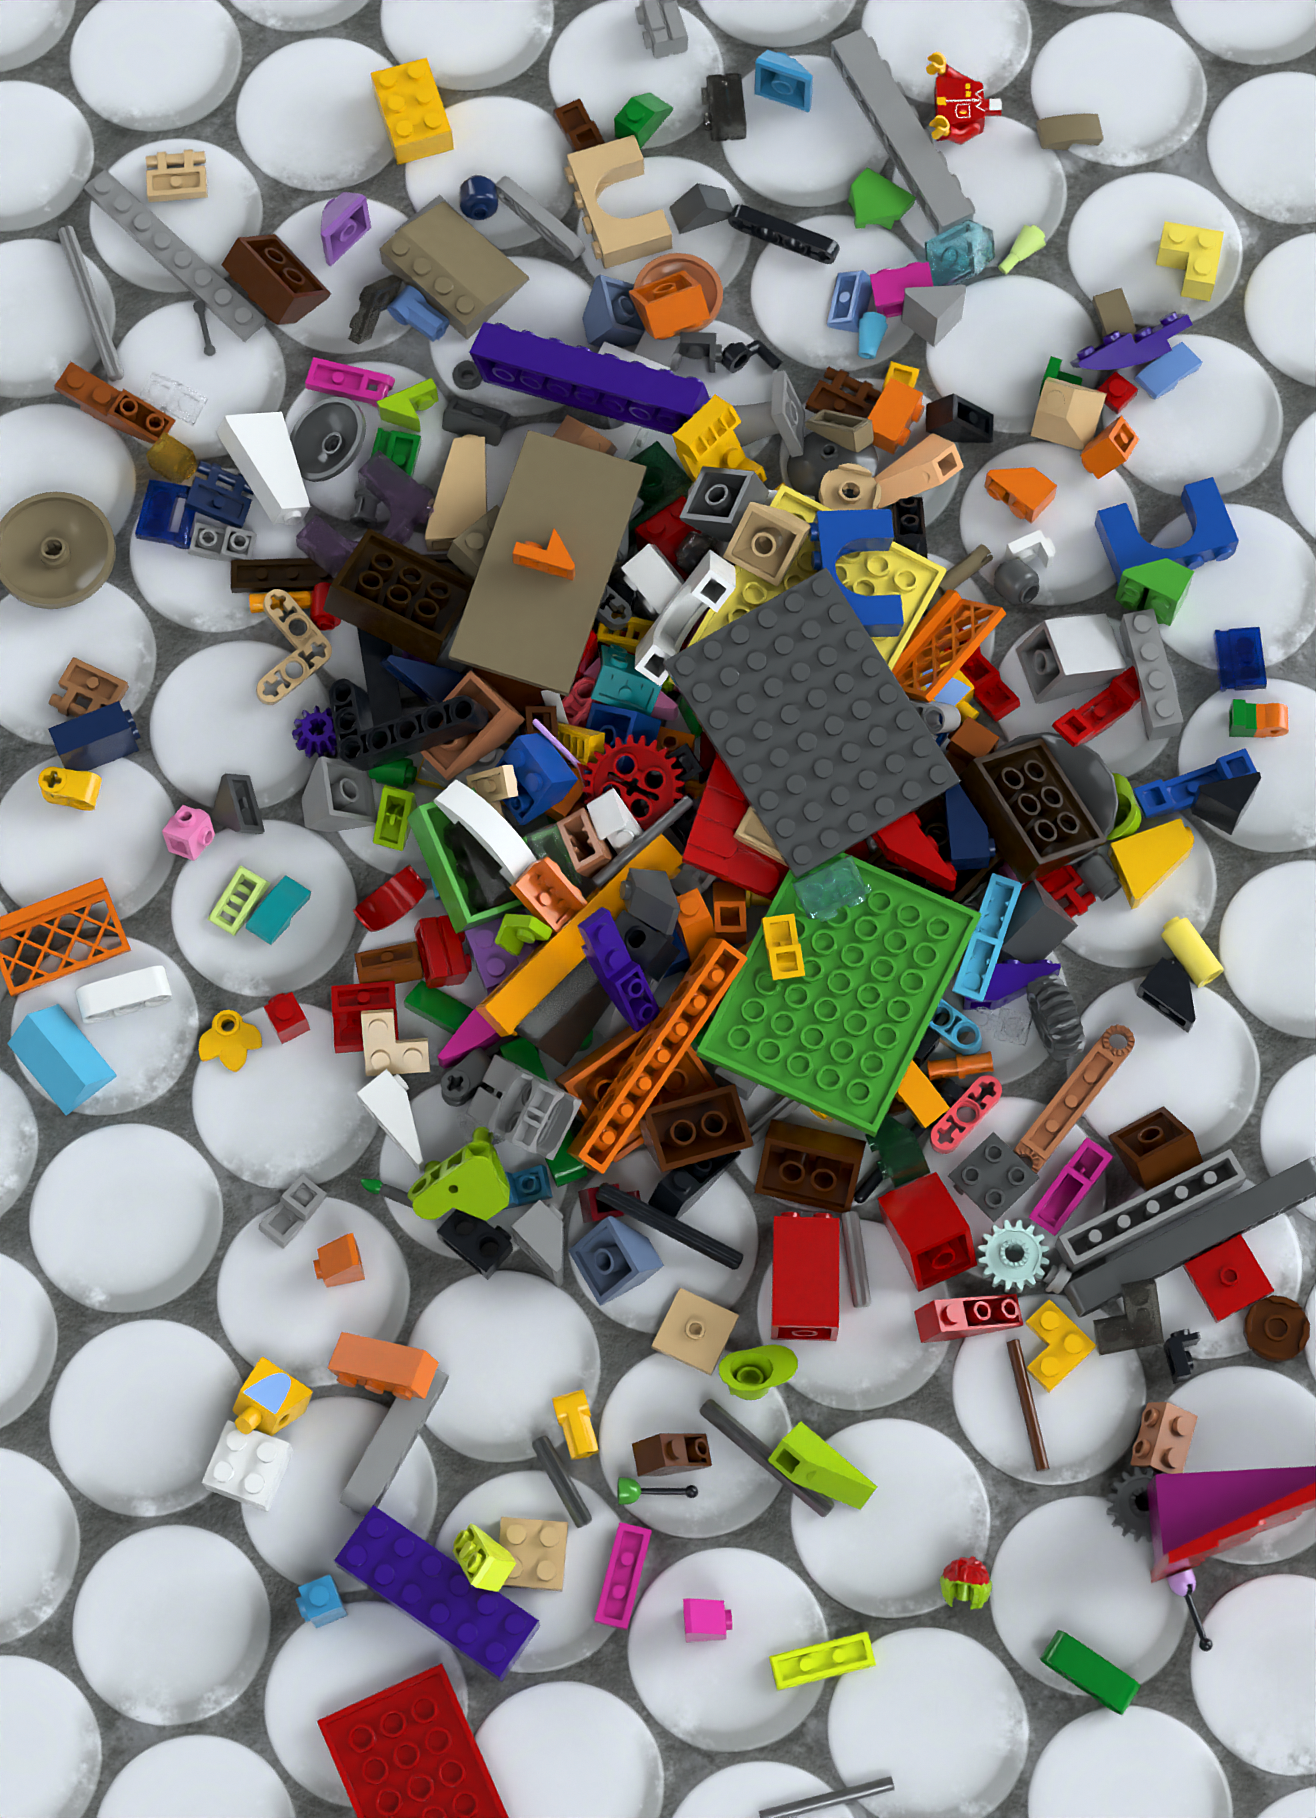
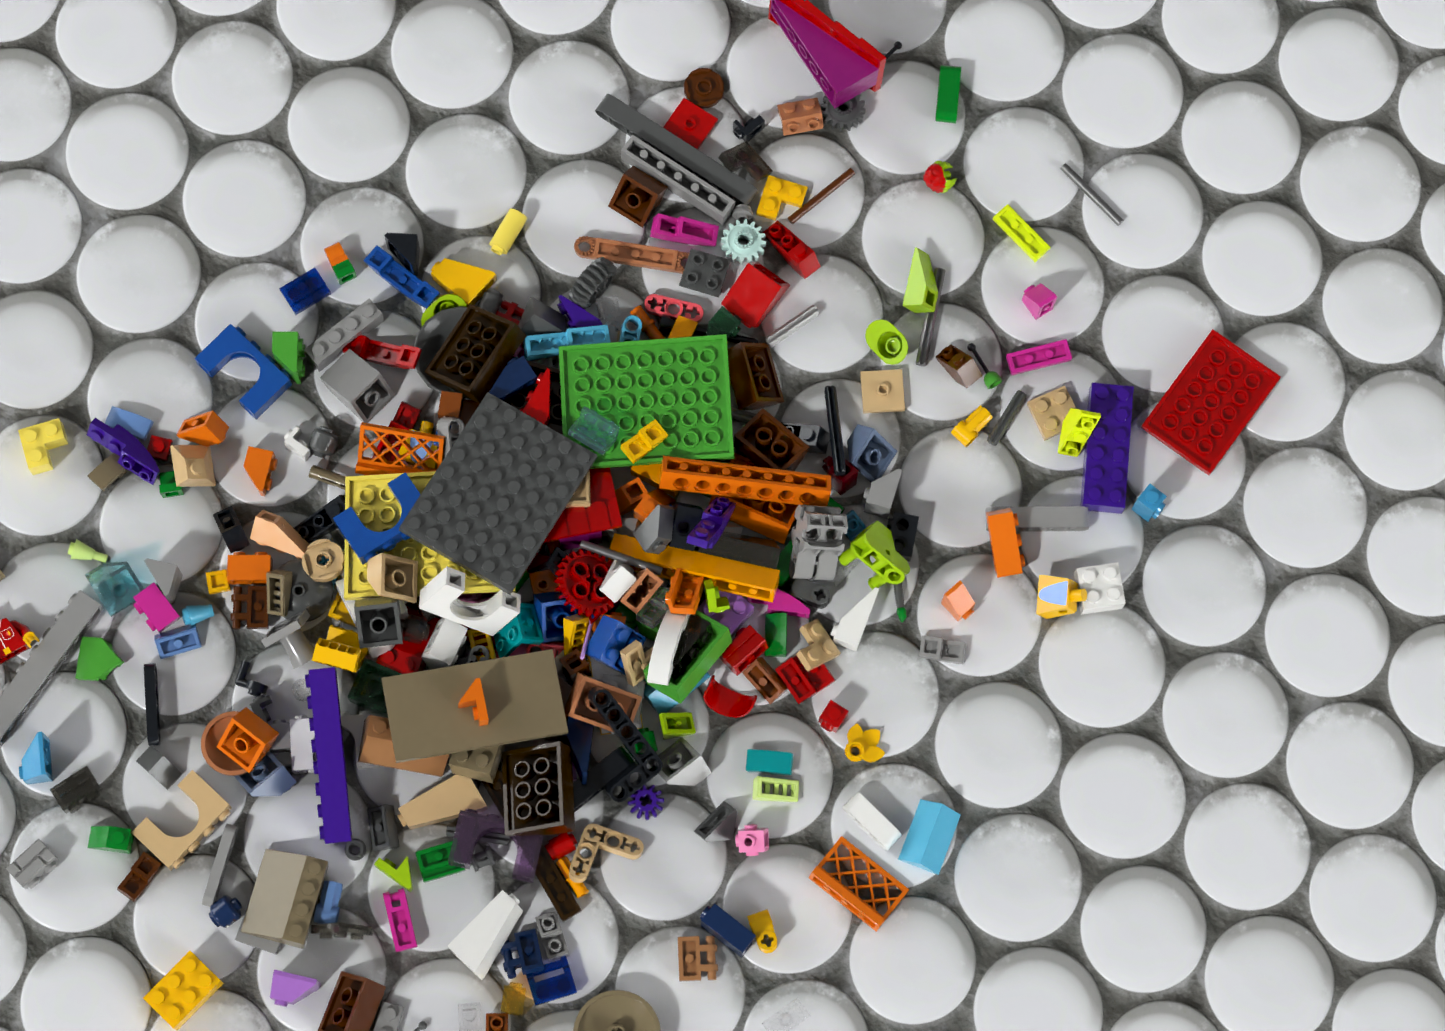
camera: 125 degrees left, 5 degrees up
dark grey dish [290,397,366,482] -> none
red slope [771,1212,839,1341] -> none
black slope [1136,957,1196,1033] -> none

